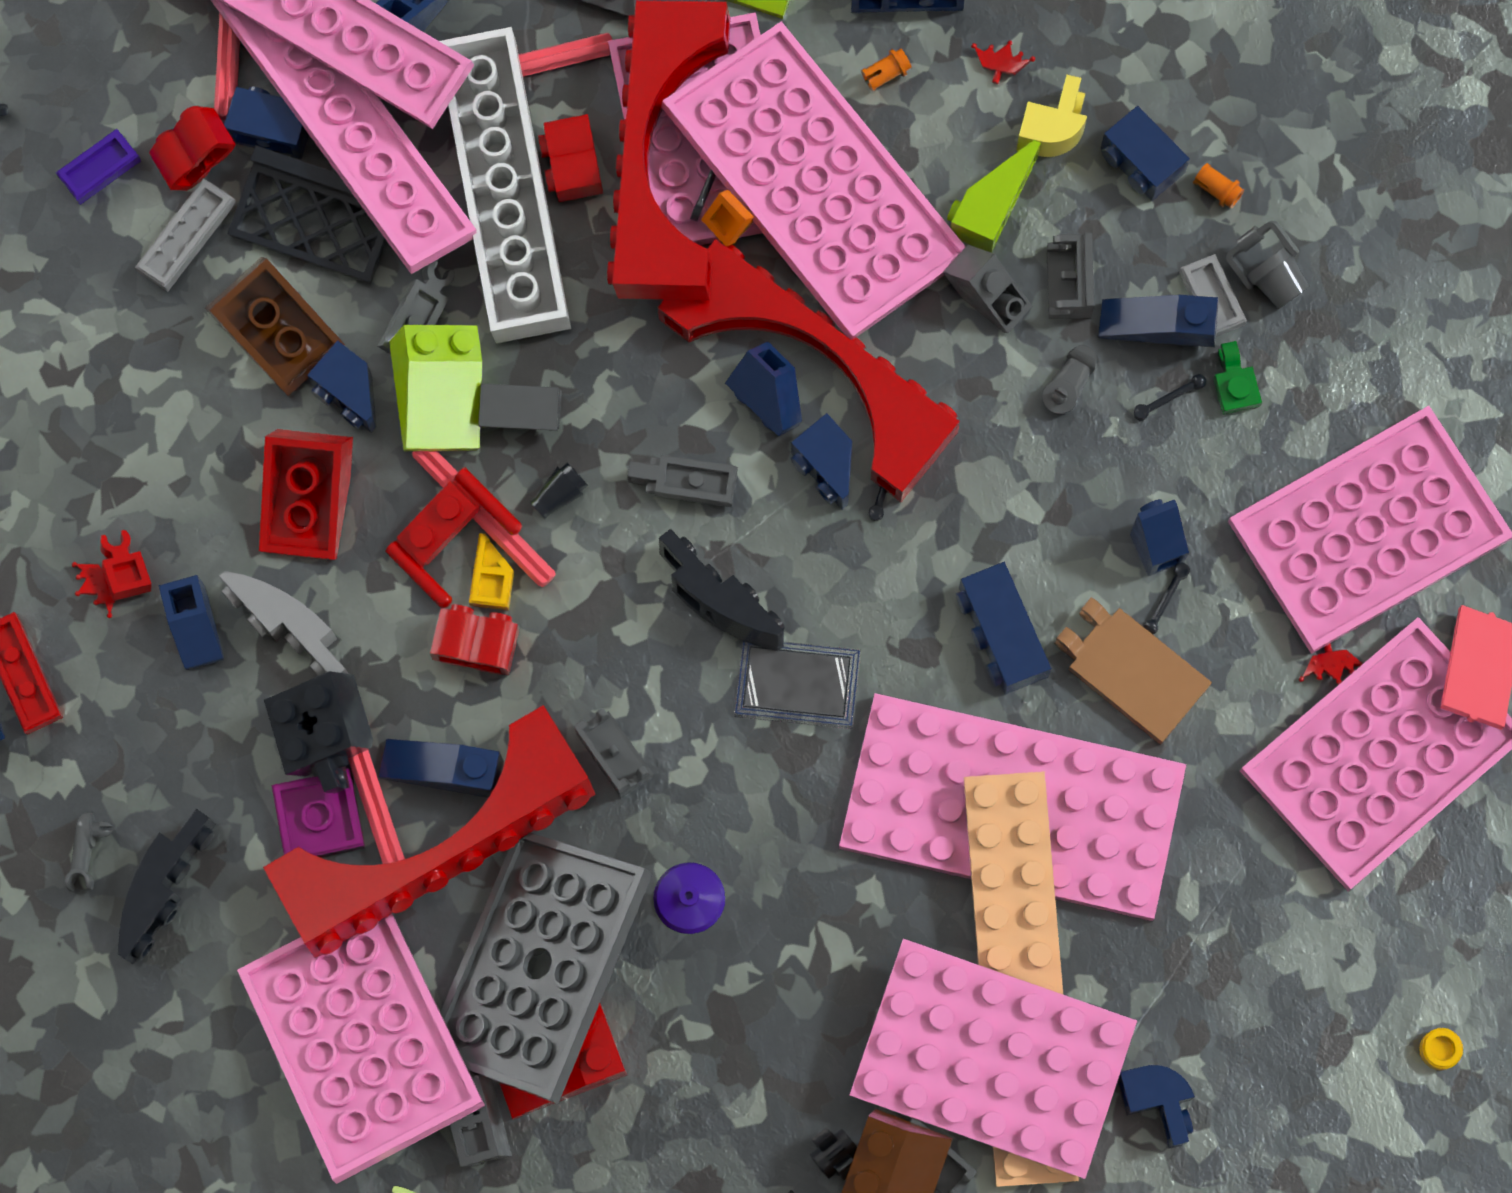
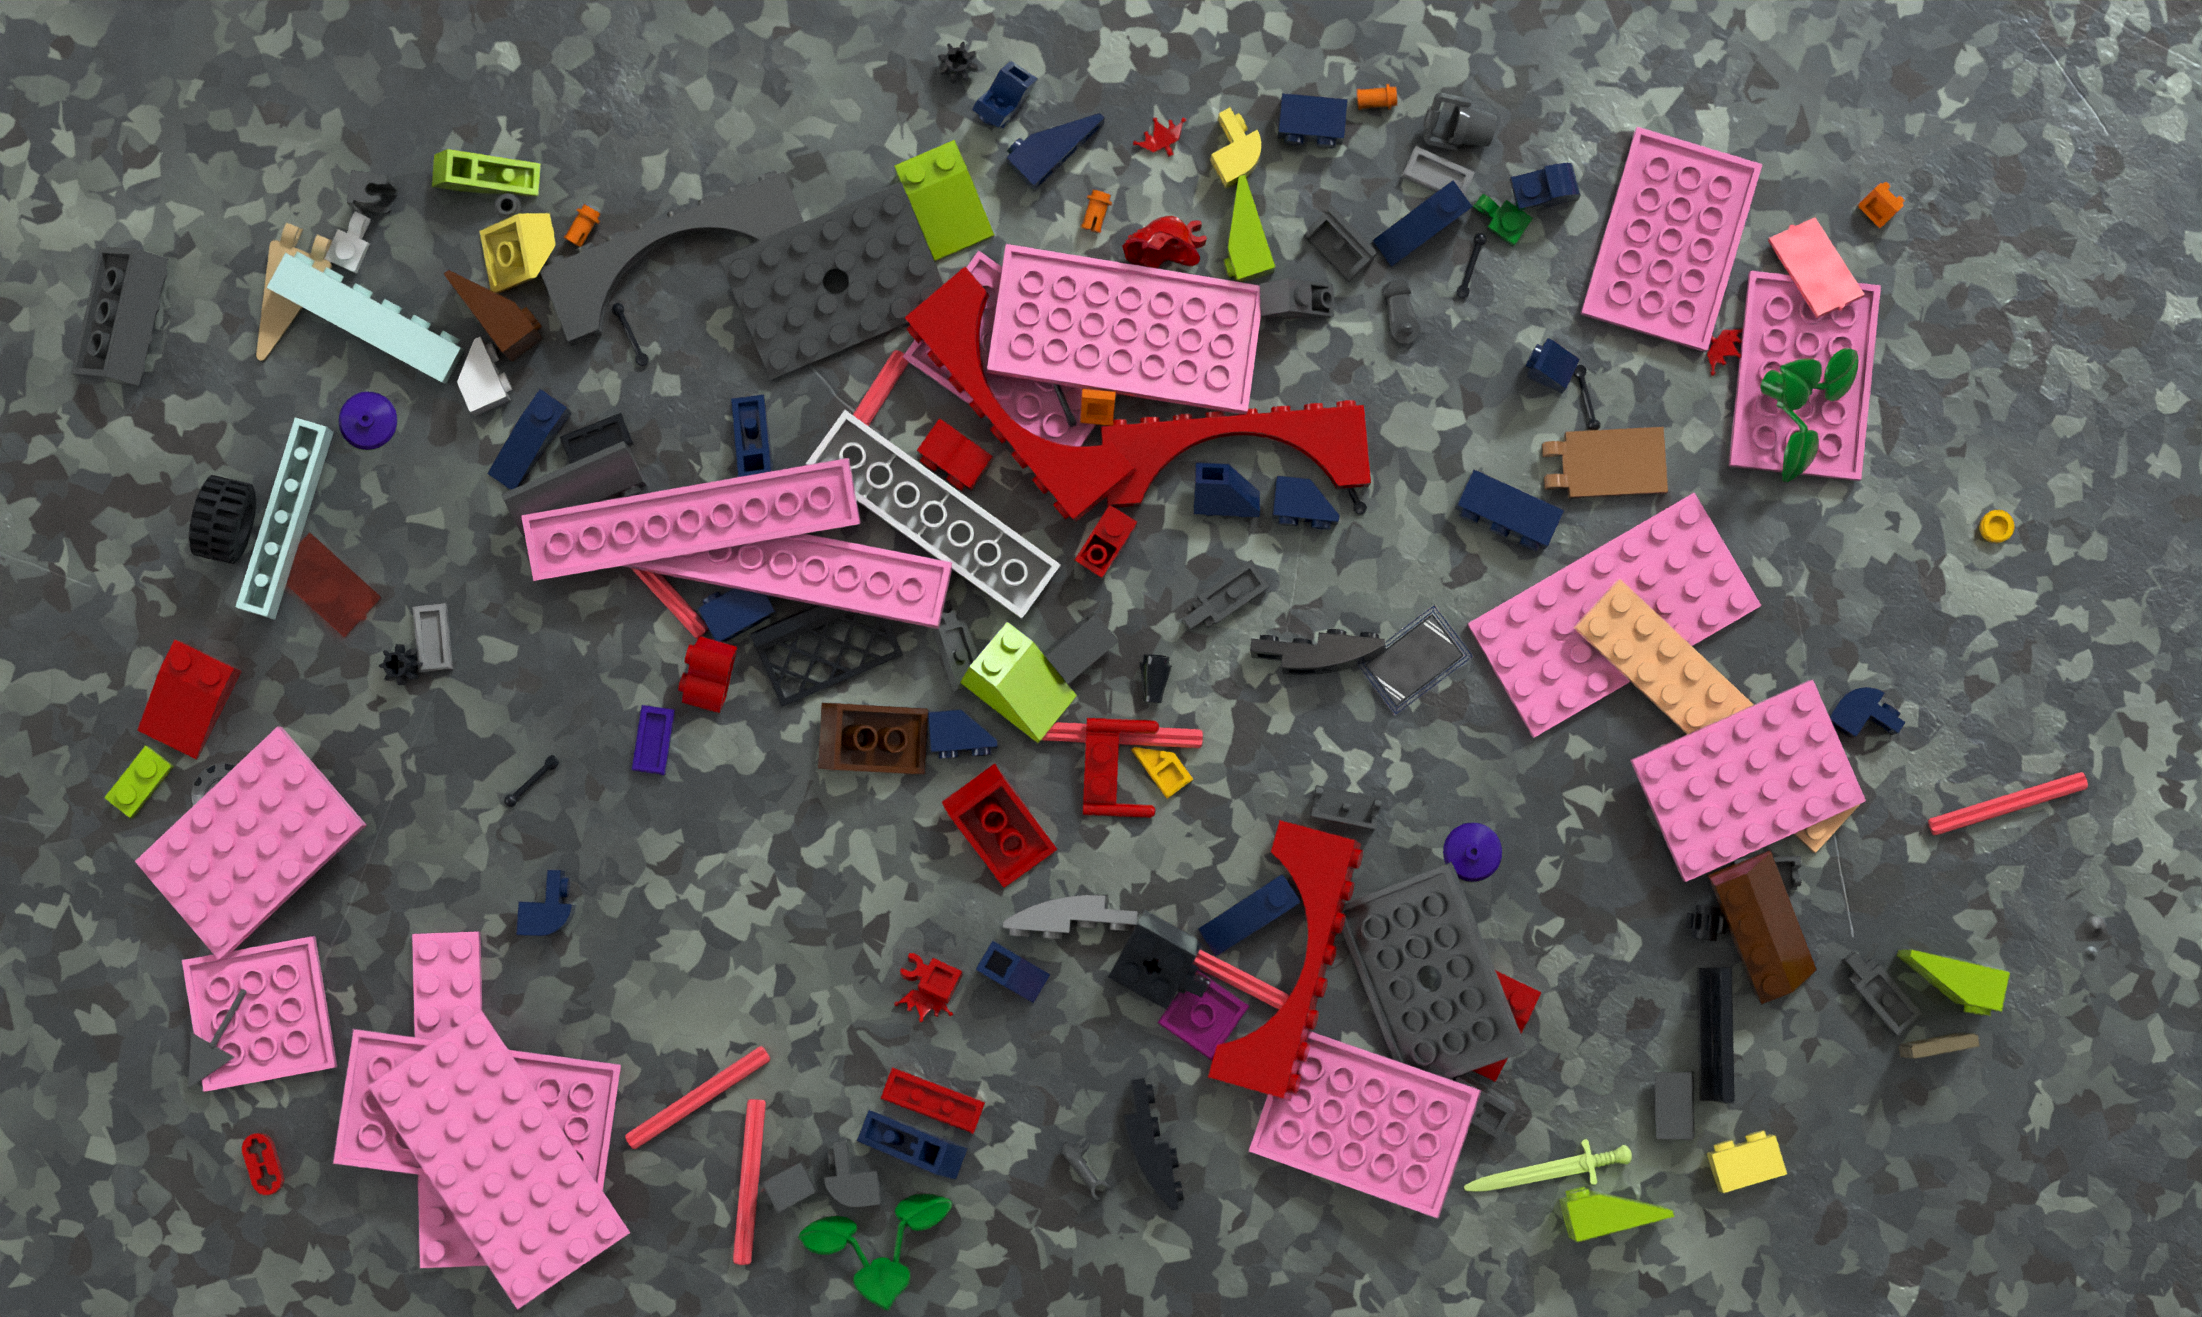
camera: 50 degrees left, 10 degrees up
light grey plate [135,178,236,292] -> none
red brick [430,604,519,676] -> none
none -> red slope [1074,504,1137,578]
none -> red helmet [1122,215,1207,269]
none -> dark blue brick [1510,163,1581,211]
none -> green plant [1760,348,1858,483]

